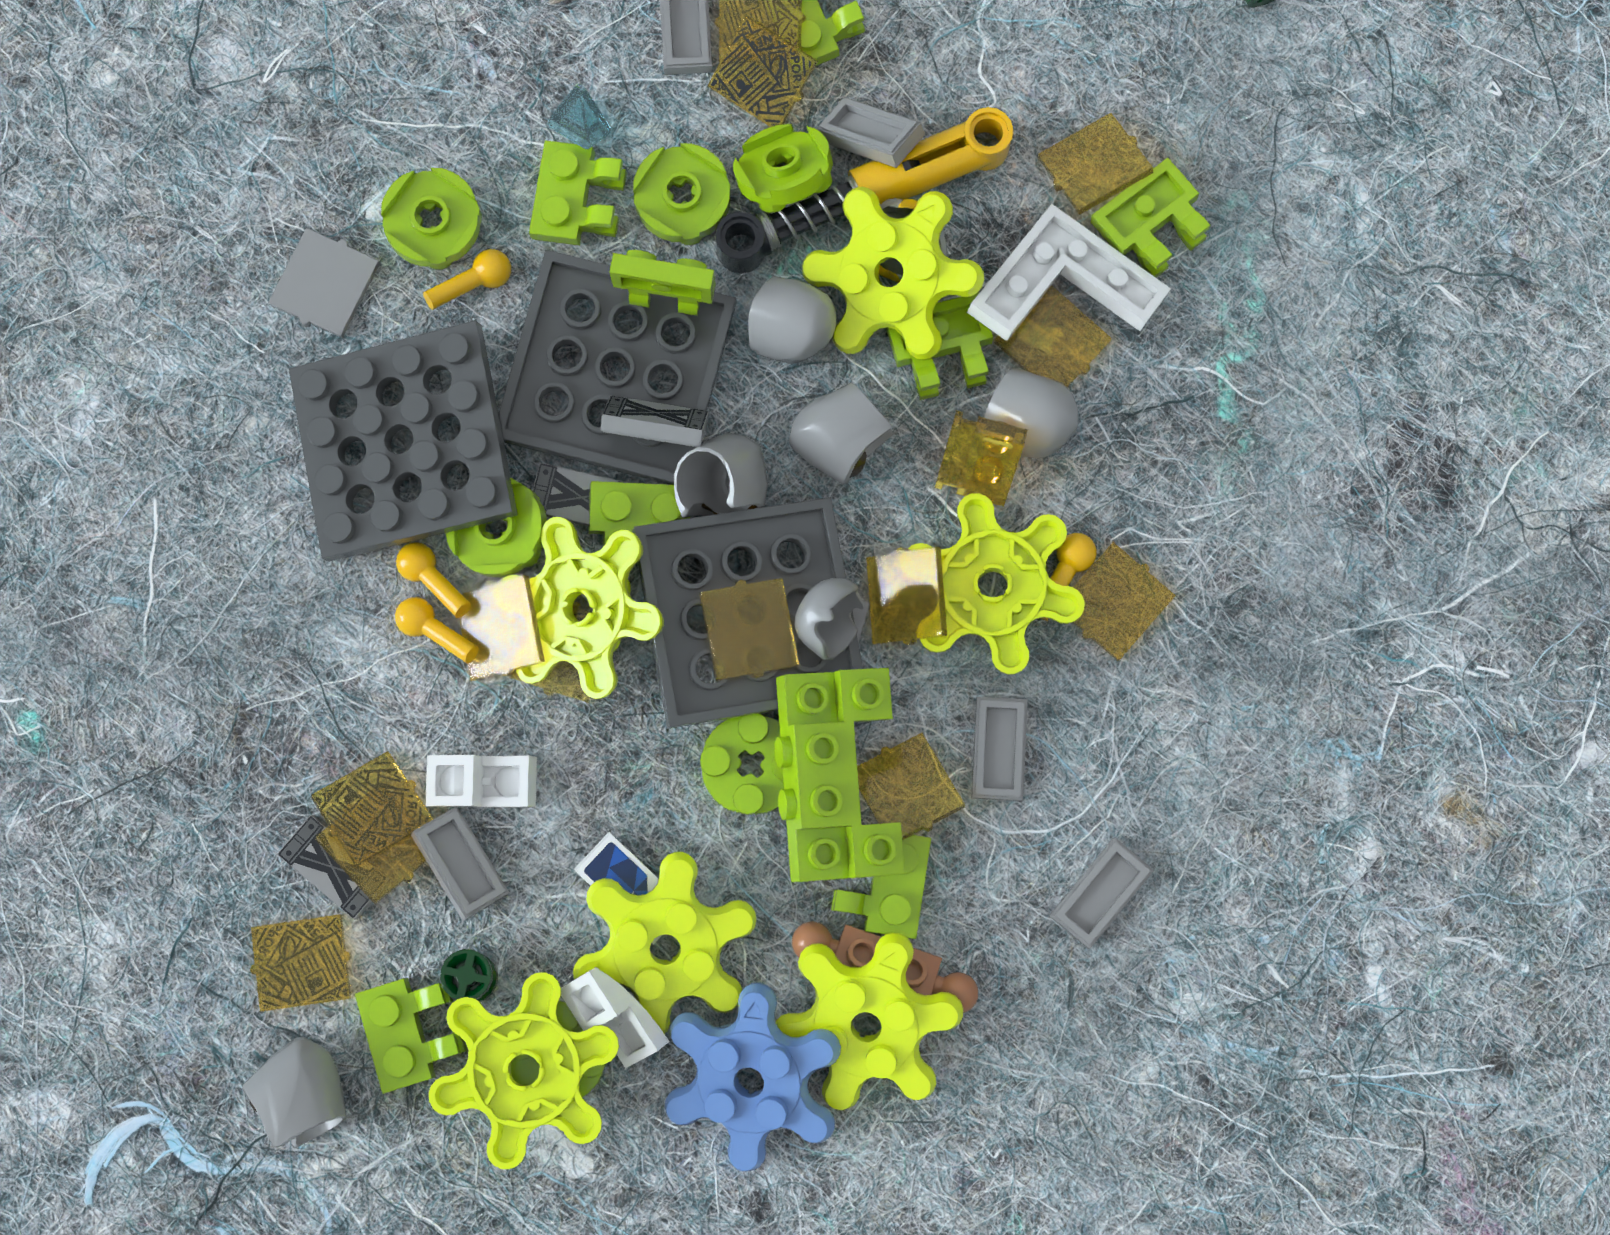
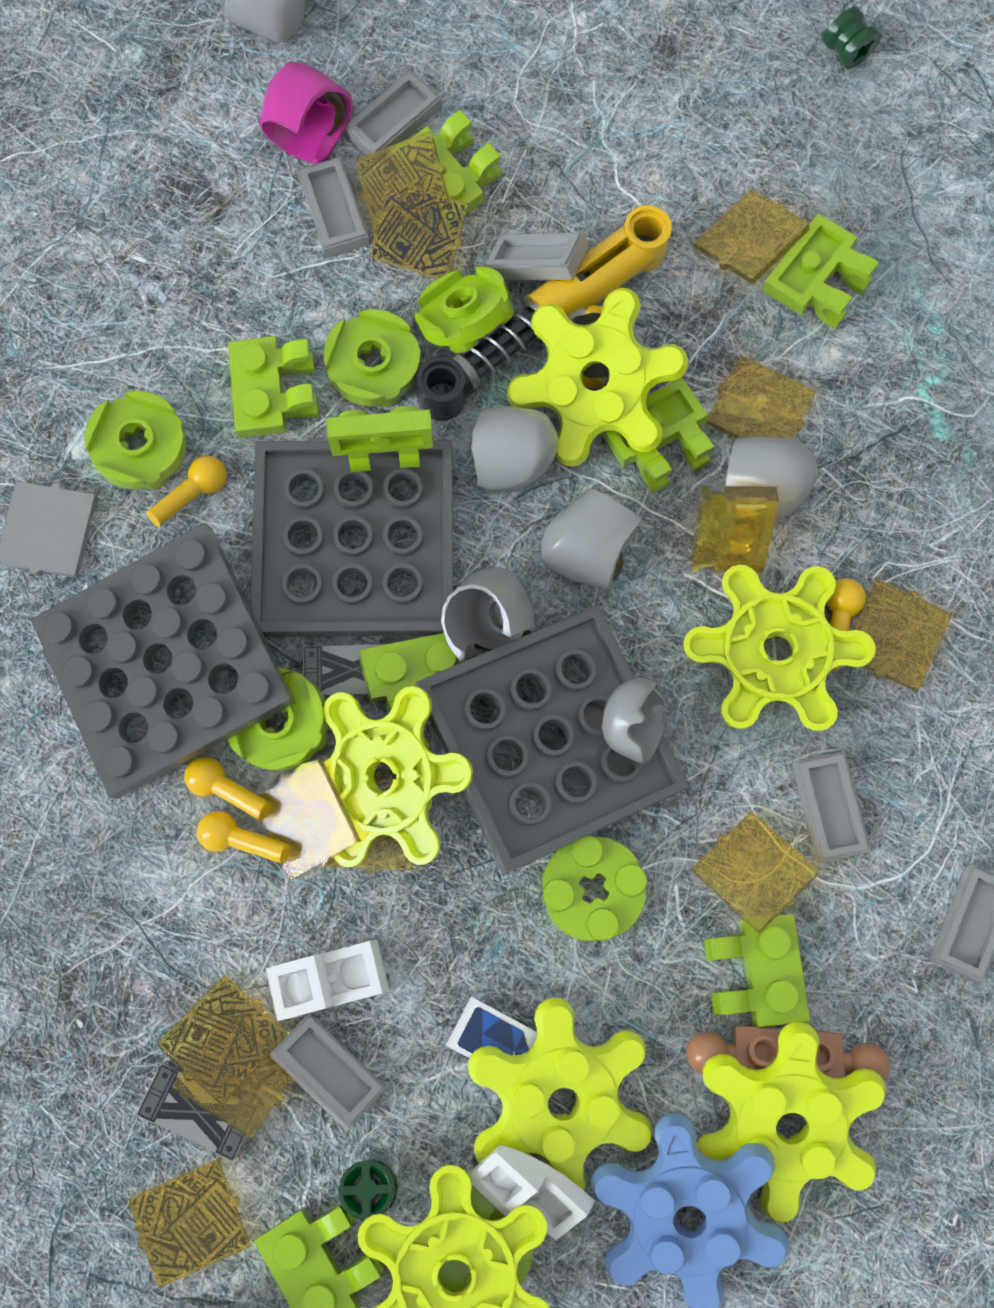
camera: 15 degrees left, 5 degrees down
clear light blue slope [547,84,611,150] -> none
light grey tile [600,395,709,447] -> none
clear yellow piece [699,578,799,681] -> none
lime bracket [774,668,905,882] -> none
clear yellow piece [866,547,947,645] -> none
white plate [967,204,1171,341] -> none

